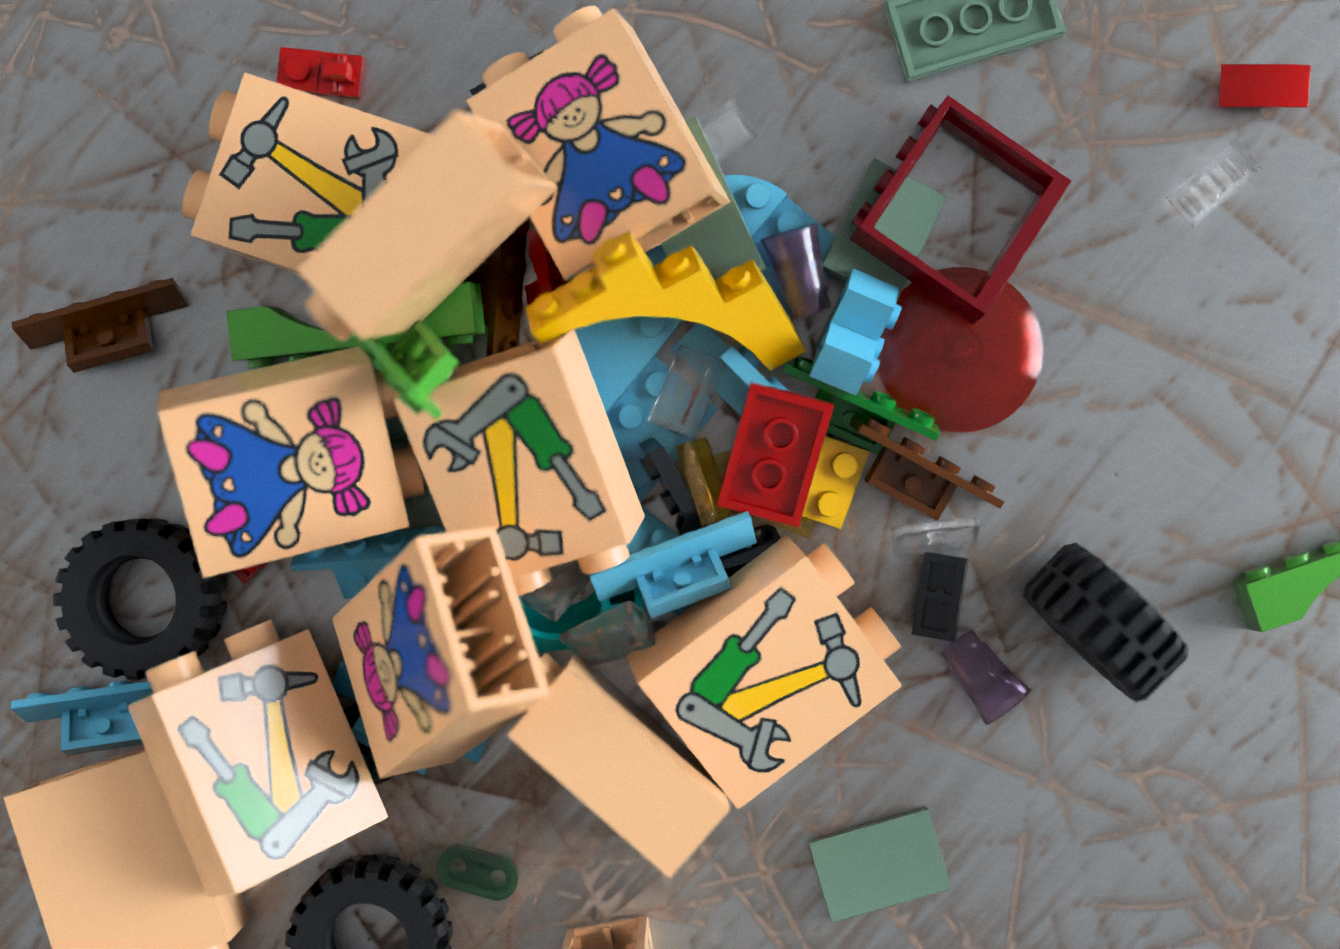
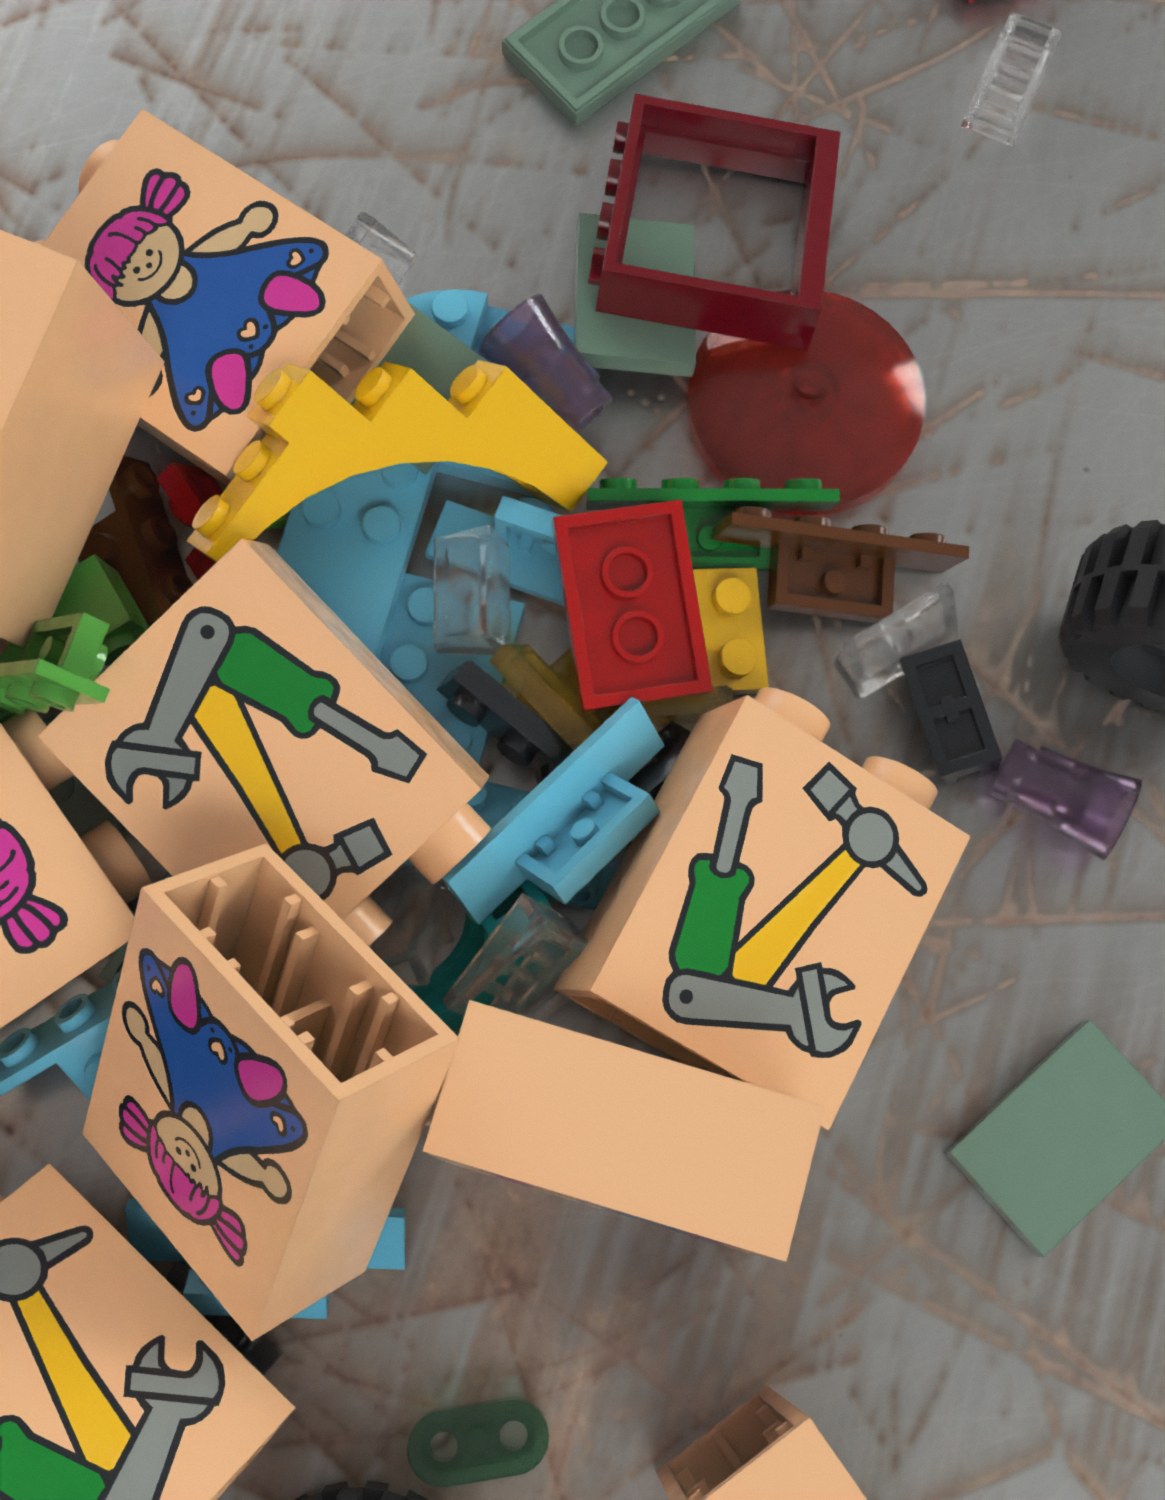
camera: 30 degrees left, 15 degrees down
medium azure brick [809,268,902,396] -> none

